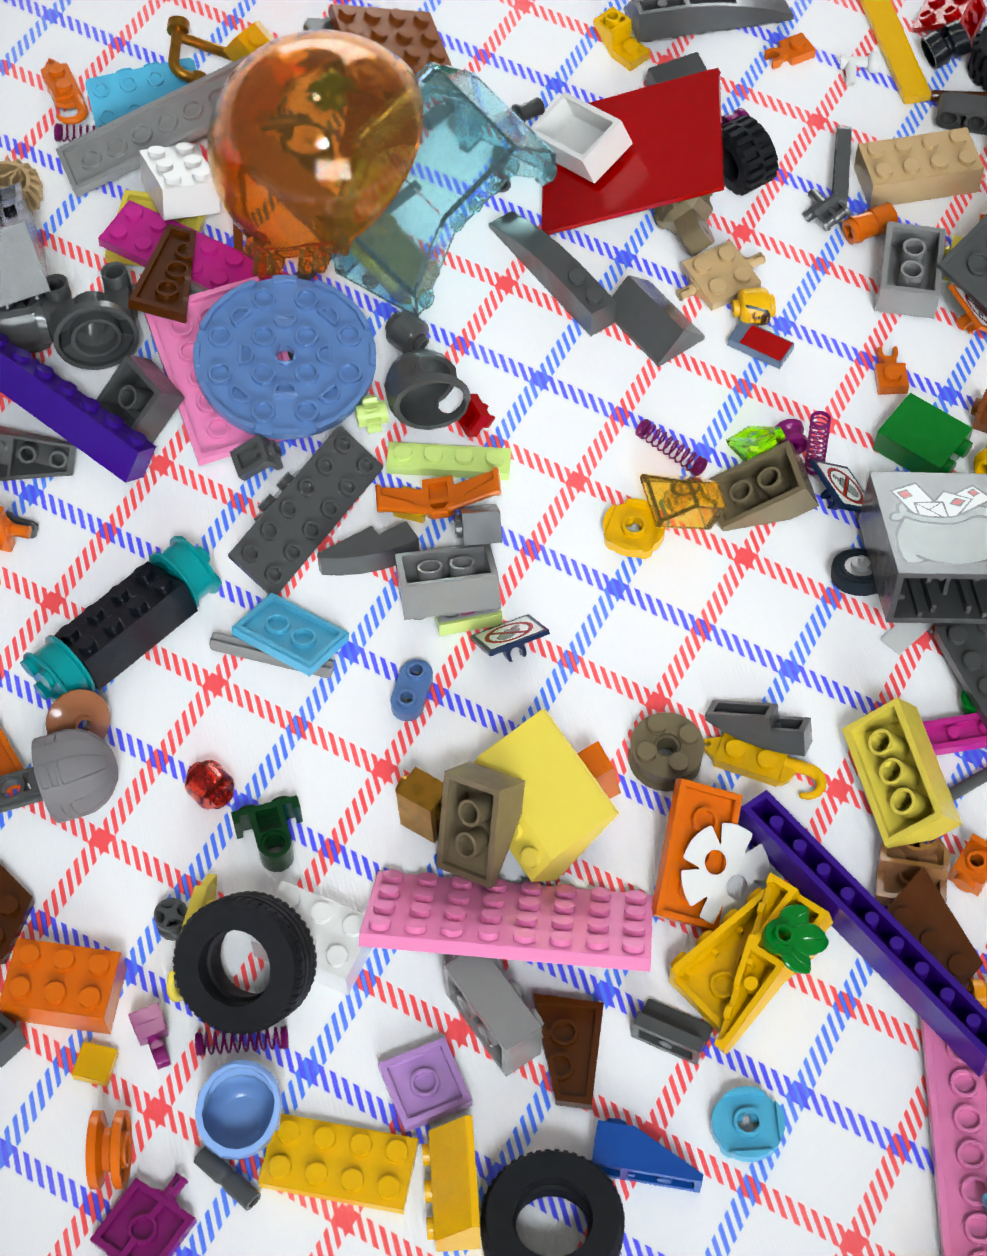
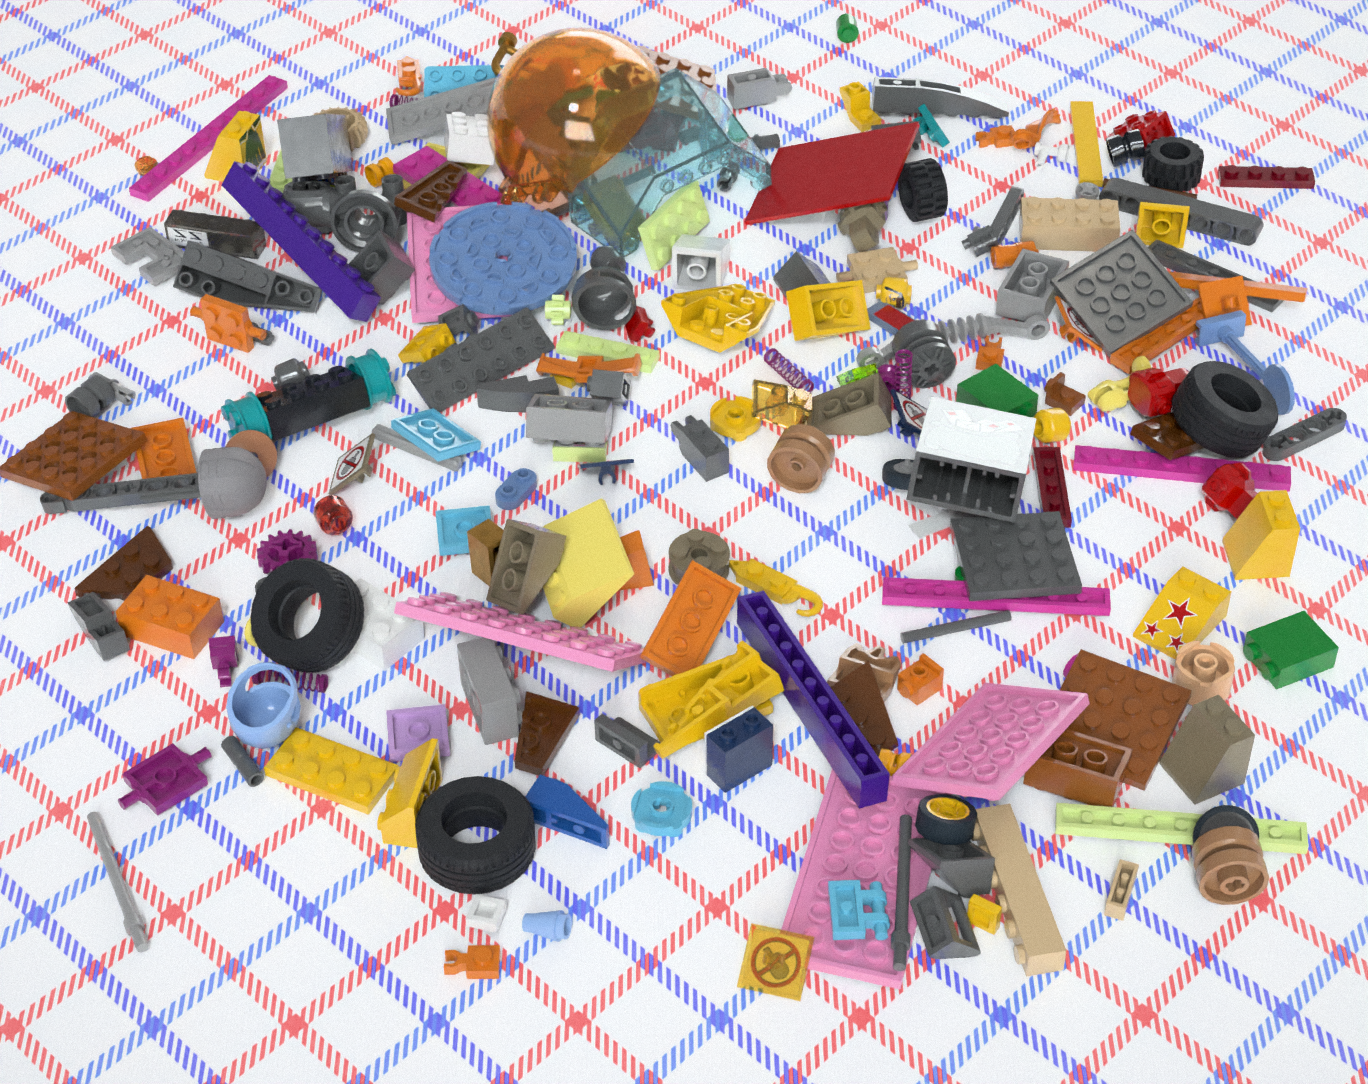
camera: 15 degrees right, 15 degrees down
yellow tile [71,1041,119,1087] -> none
orange wheel [85,1110,132,1190] -> none
dark green pin [231,795,303,872] -> none
dark grey slope [489,211,616,337] -> none
white piece [527,92,633,184] -> none
white piece [681,823,771,926] -> none
dark grey slope [705,700,813,756] -> none
green plate [762,904,829,974] -> none
light yellow slope [842,697,963,848] -> none
none -> magenta gear [256,529,318,574]
none -> dark grey head [271,358,310,390]
none -> piece [328,433,375,496]
none -> light orange wheel [364,157,395,187]
none -> yellow bracket [398,323,456,363]
none -> medium azure plate [435,505,491,556]
none -> yellowish green plate [638,179,710,270]
none -> yellow wedge [661,283,776,353]
none -> dark grey hinge [670,415,729,482]
none -> white slope [672,234,730,291]
none -> dark blue piece [704,705,773,793]
none -> light grey hinge [727,68,793,109]
none -> medium nougat wheel [767,424,835,494]
none -> yellow slope [786,280,871,341]
none -> light grey piece [856,313,1050,373]
none -> dark grey wheel [892,319,956,389]
none -> teal plate [913,104,950,148]
none -> orange plant [1010,108,1061,149]
none -> light grey wheel [1075,182,1099,200]

